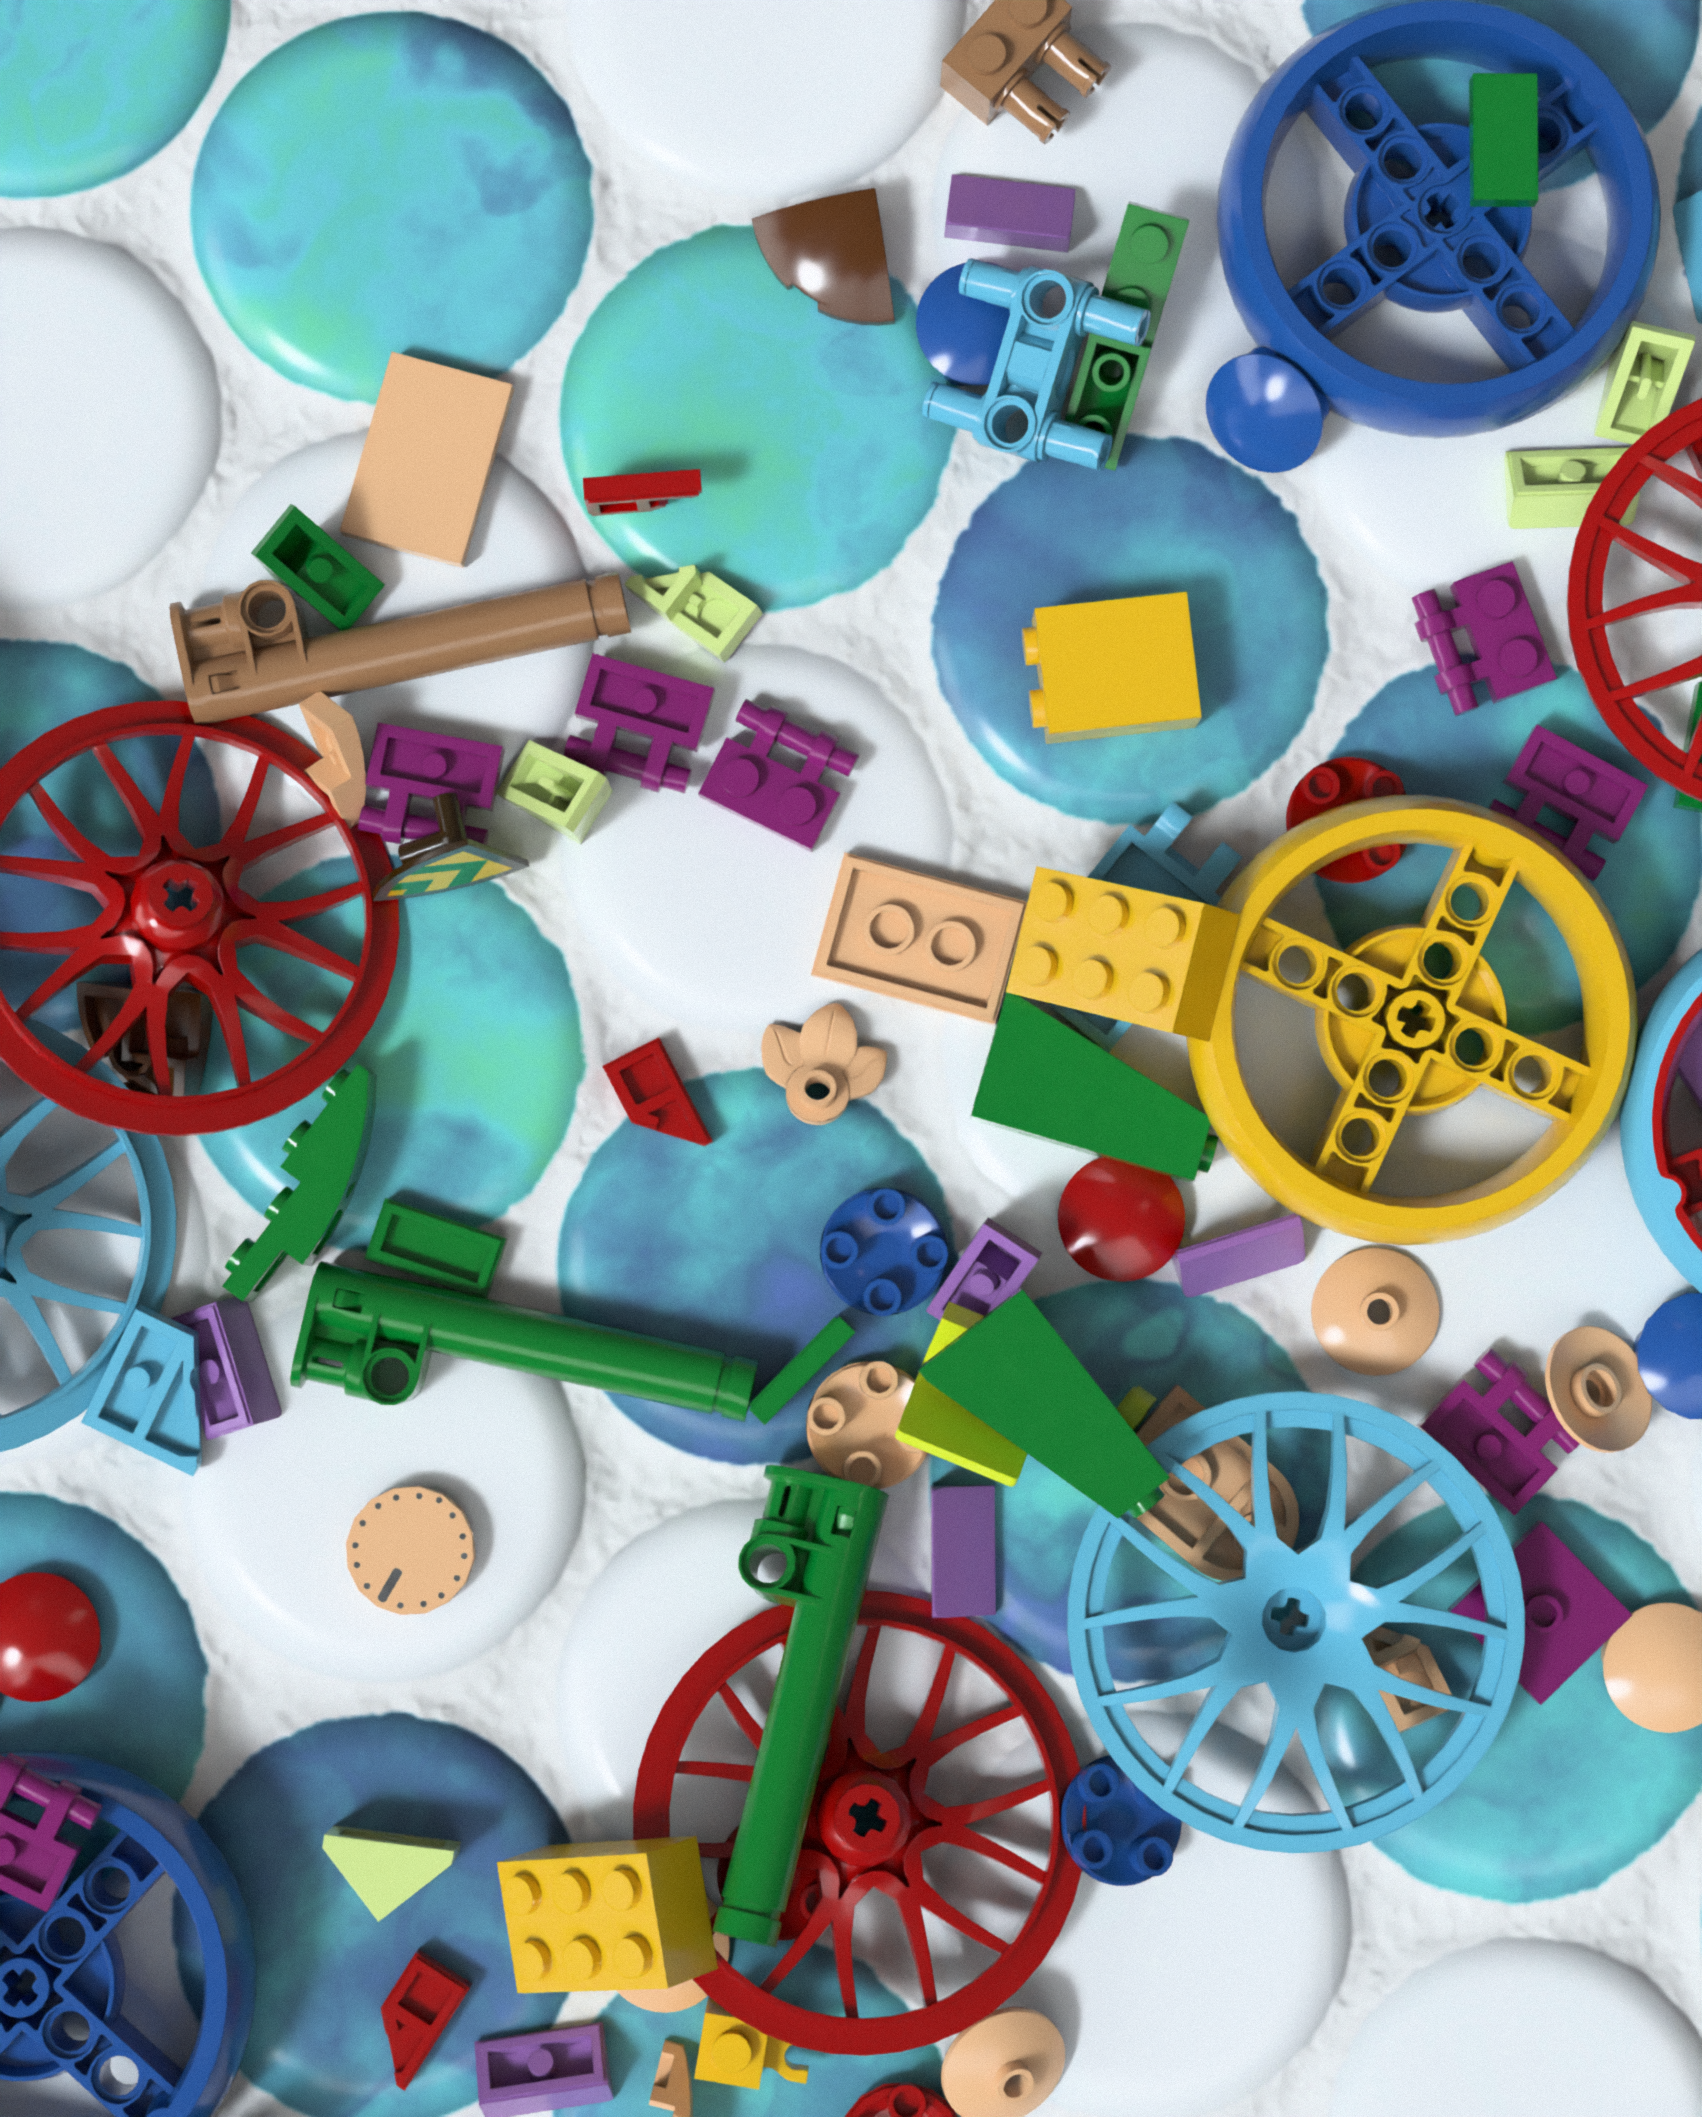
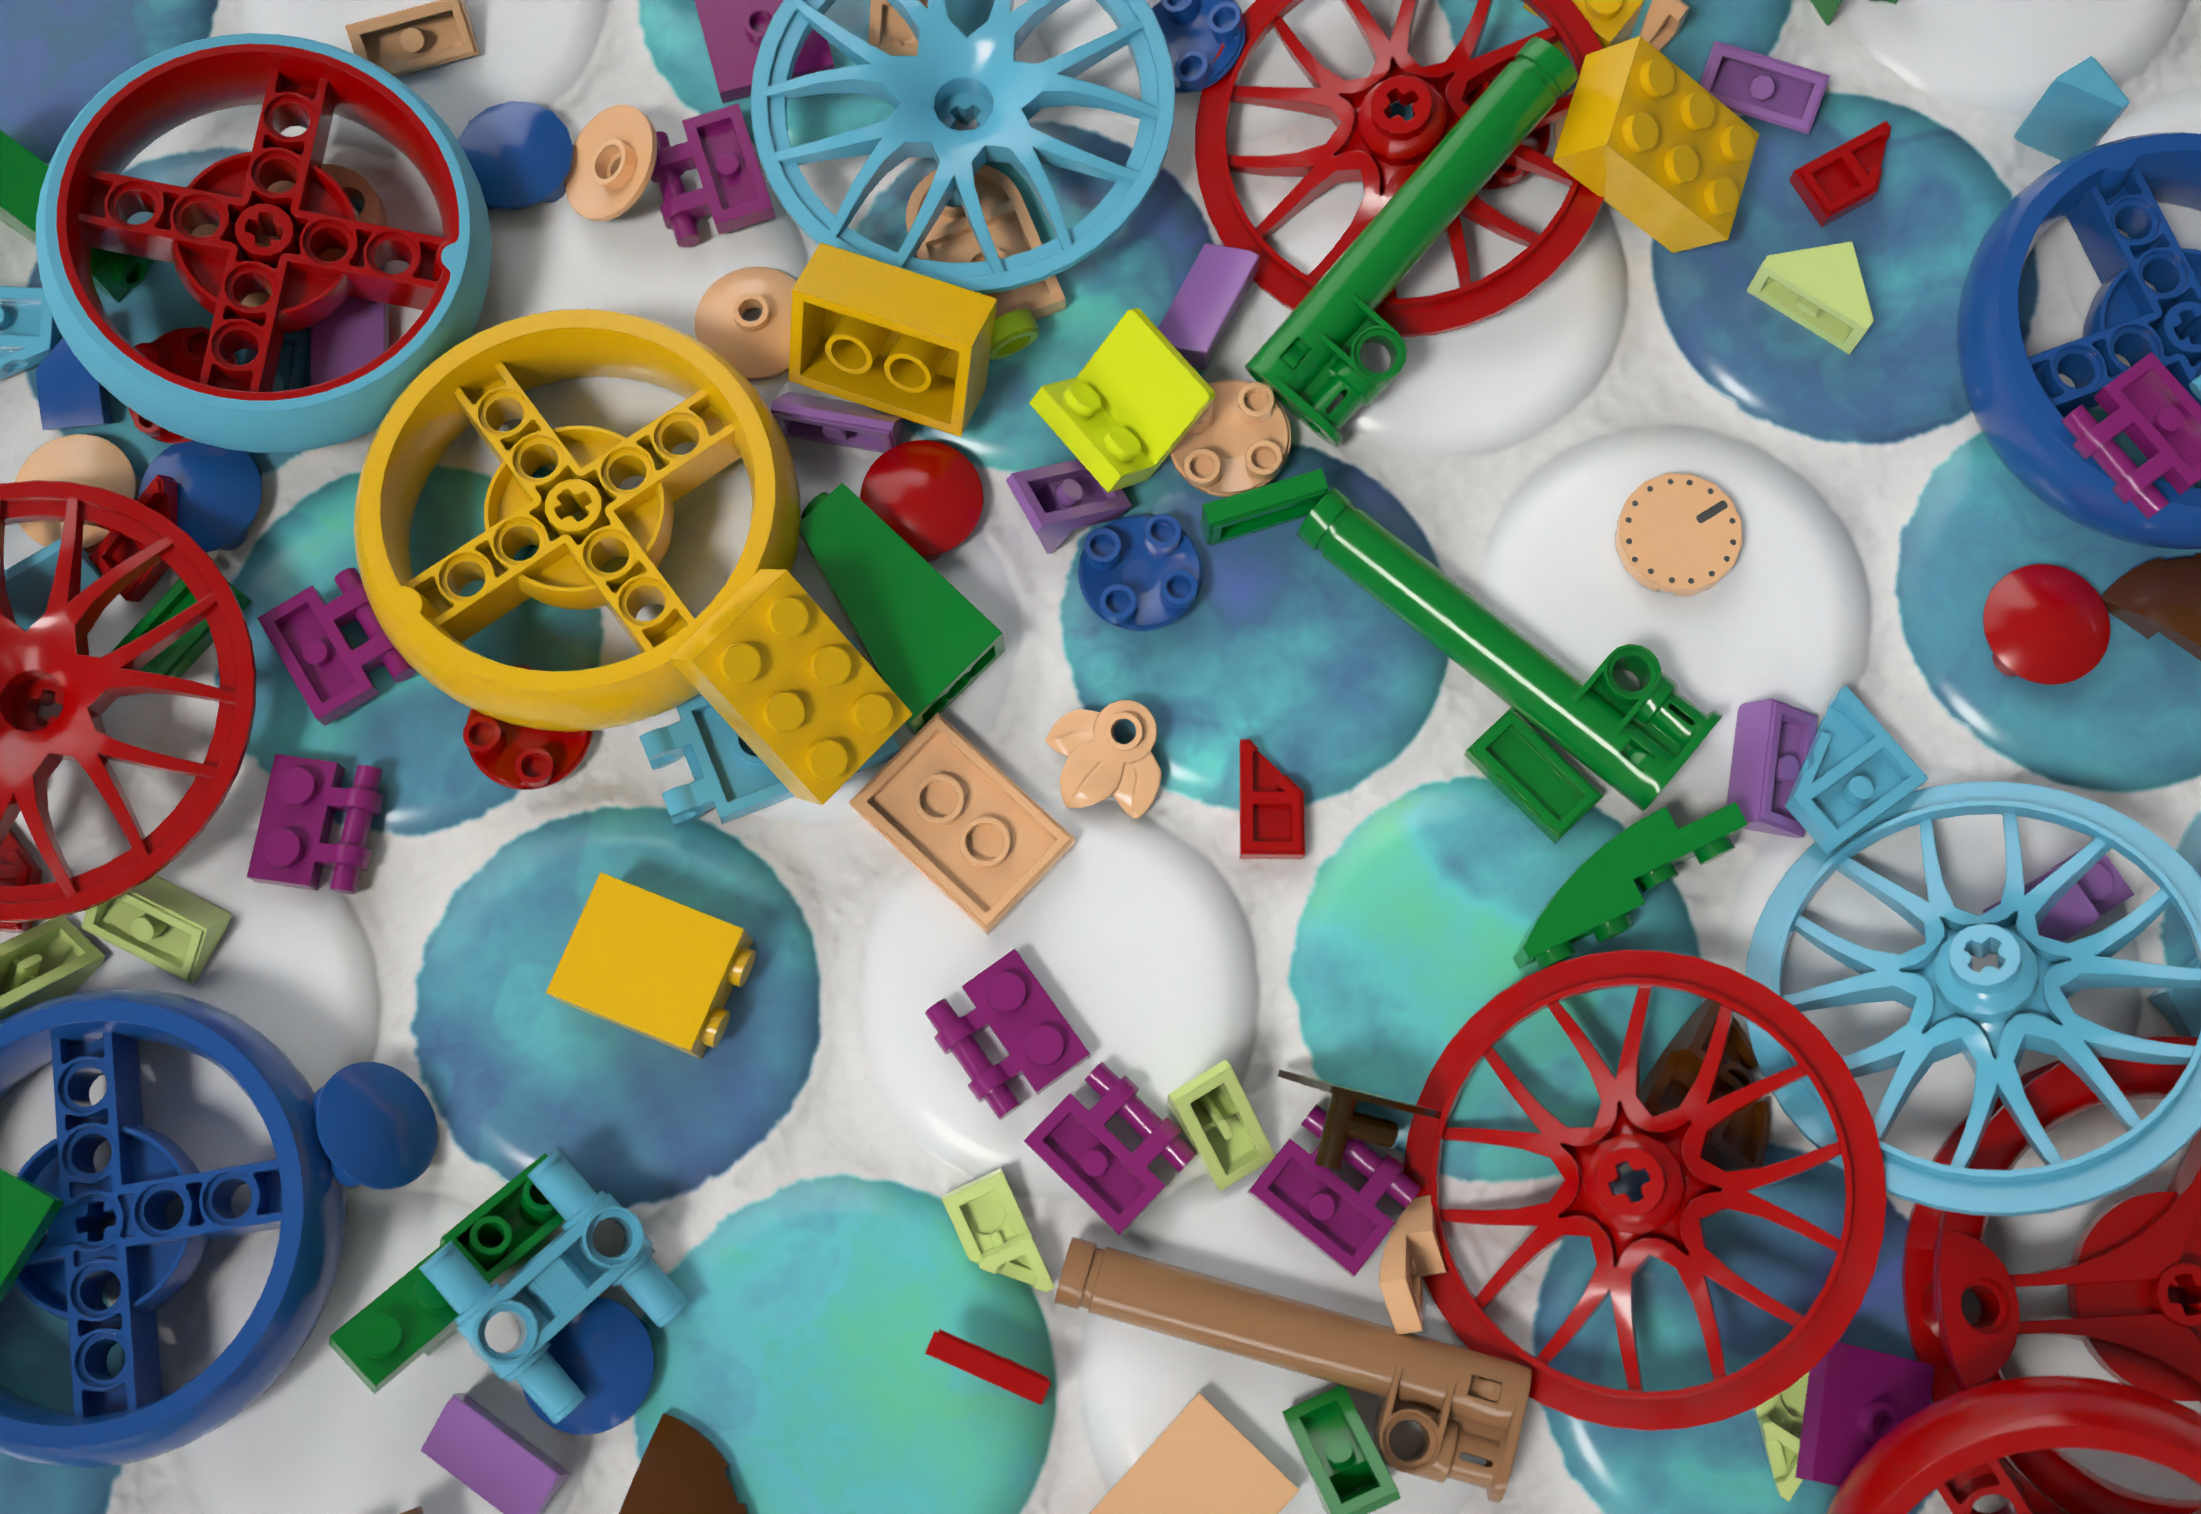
camera: 150 degrees left, 10 degrees down
green slope [918,1288,1170,1519] -> none
none -> yellow brick [788,243,997,437]

